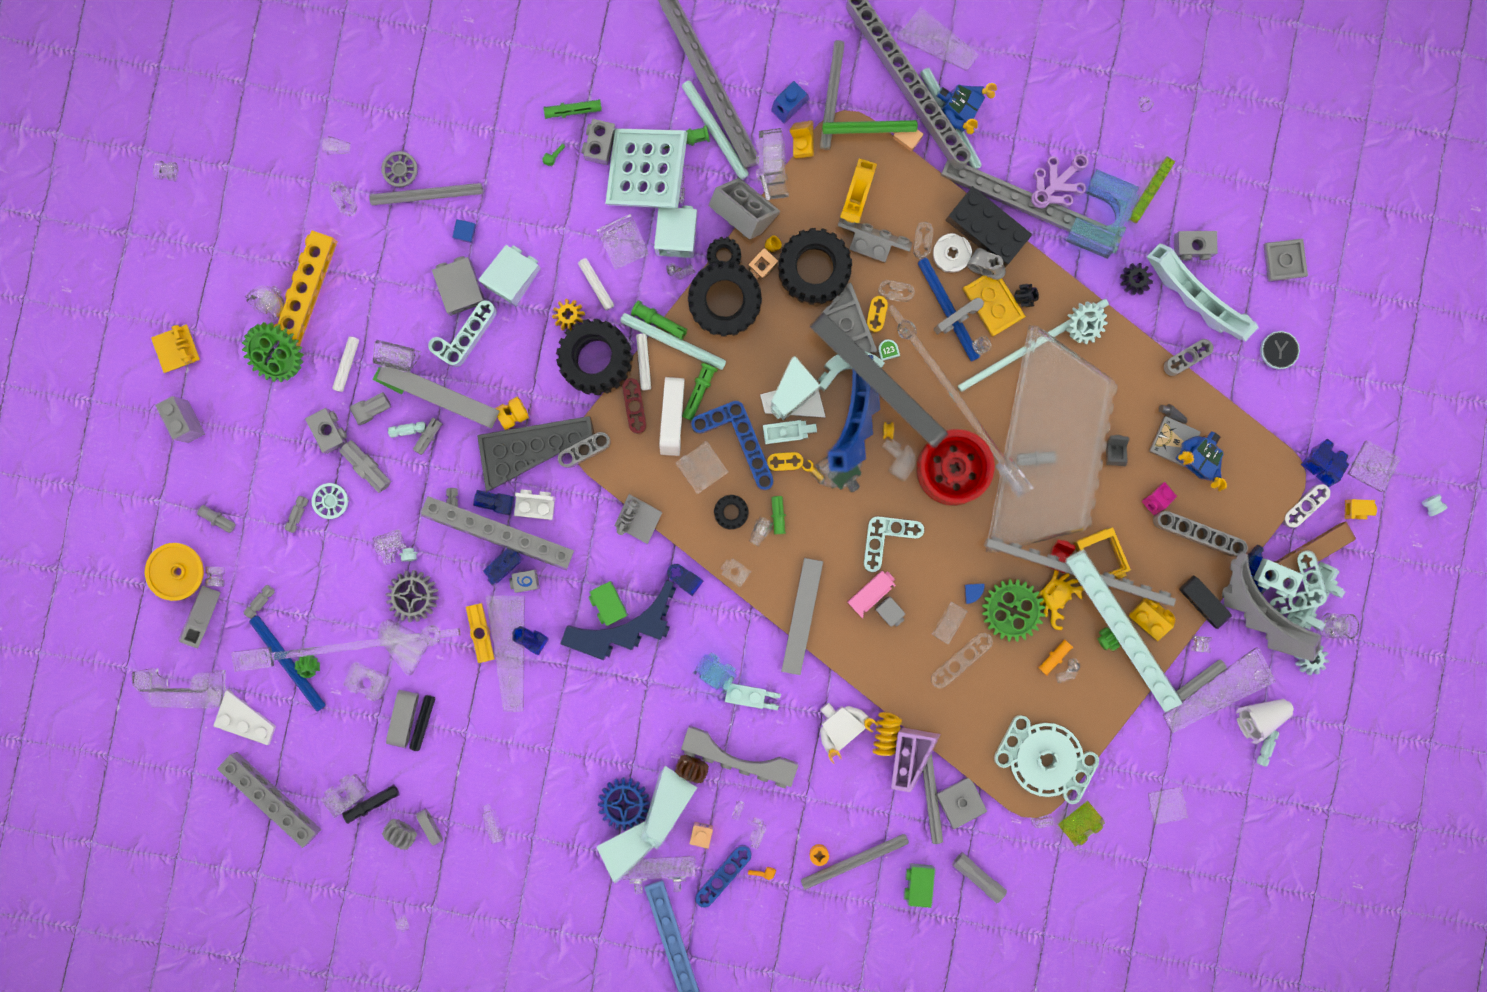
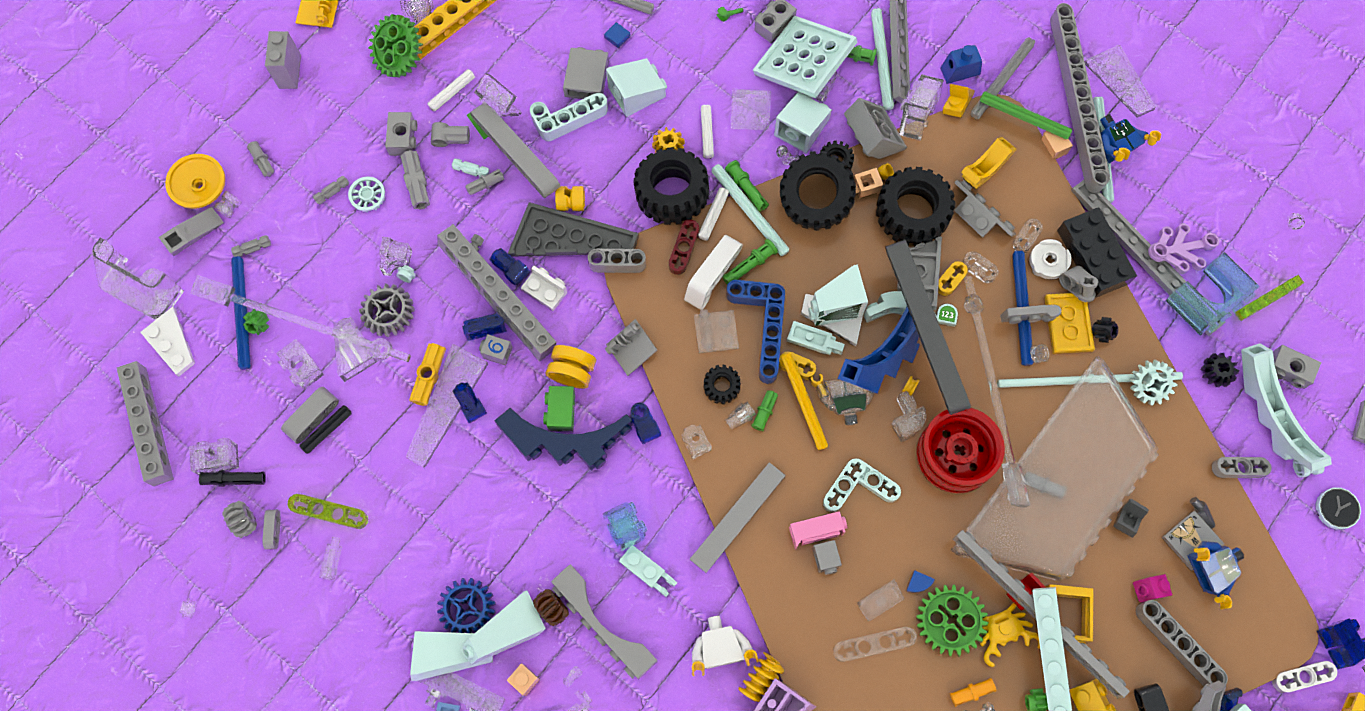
camera: 30 degrees right, 15 degrees down
none -> clear neon green beam [287,494,368,529]
none -> yellow wheel [545,345,596,389]
none -> yellow axle [781,353,828,450]

